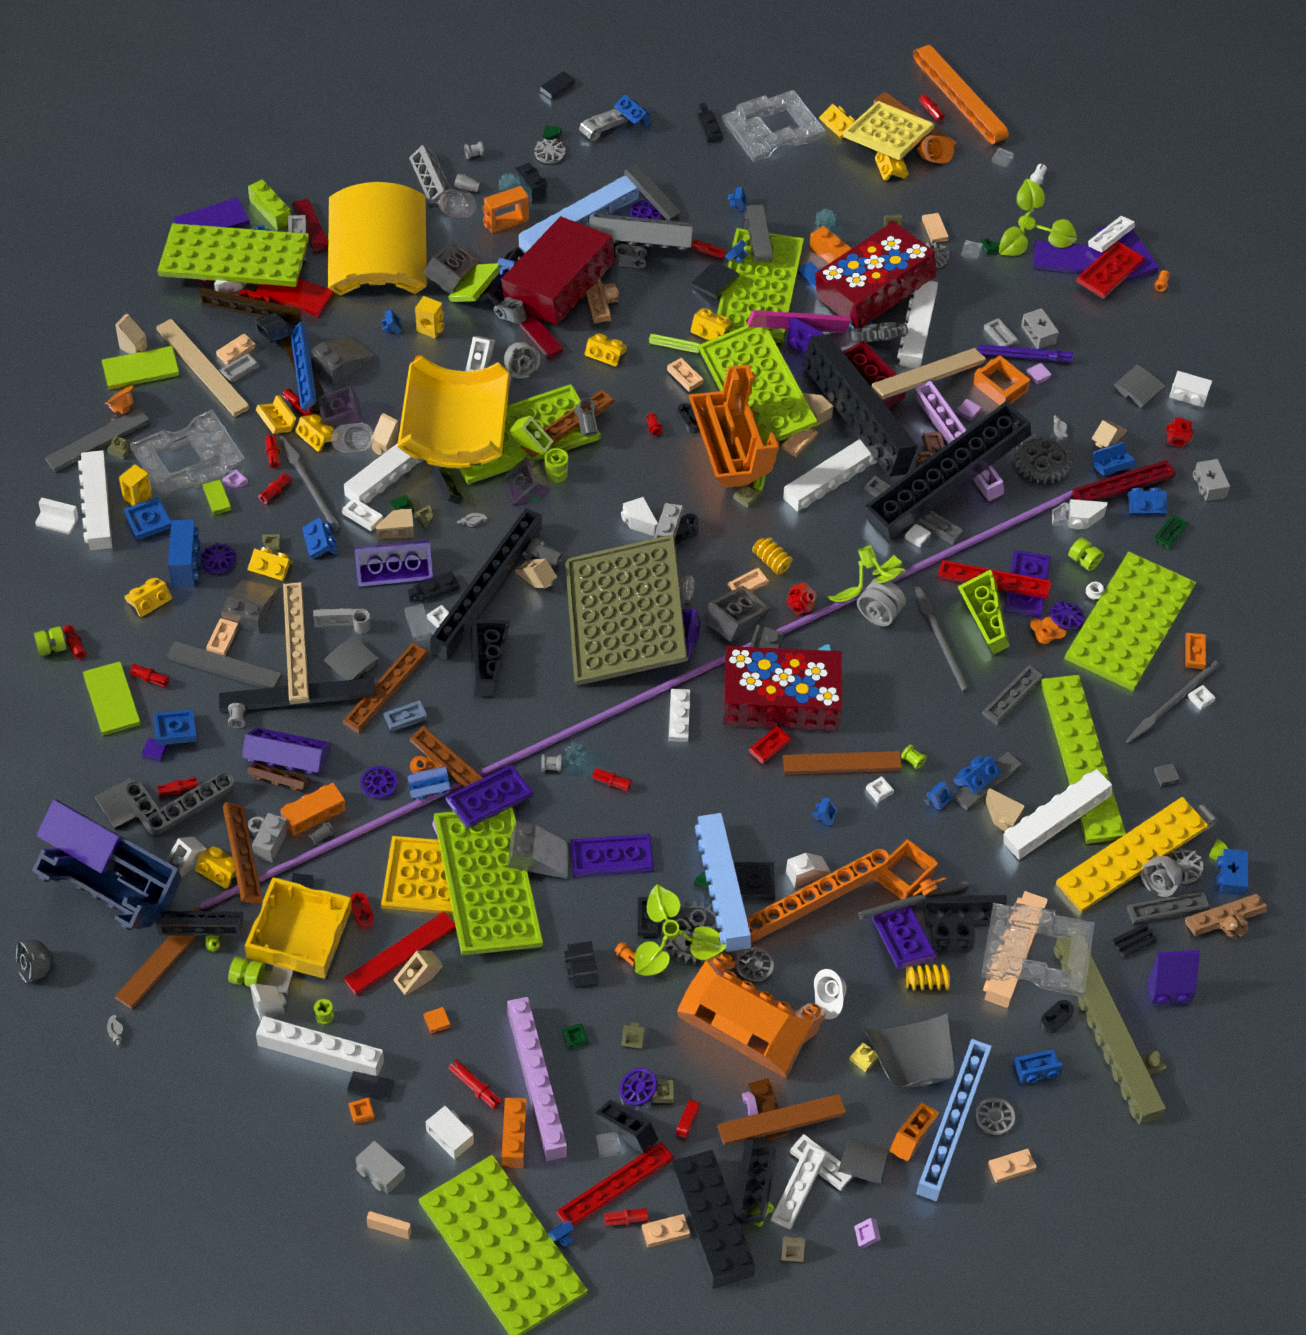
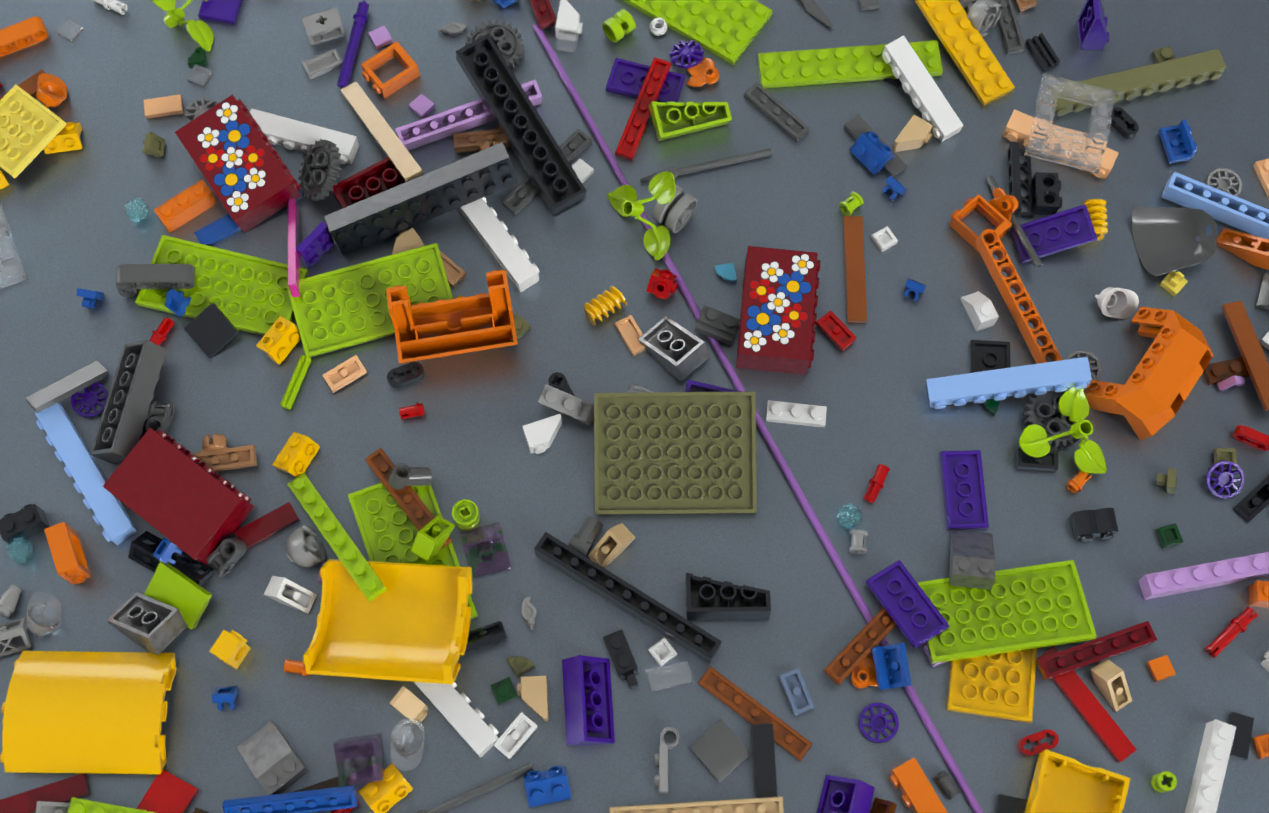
camera: 85 degrees left, 15 degrees up
none -> lime plate [287,473,387,602]
none -> dark red plate [1036,621,1158,681]

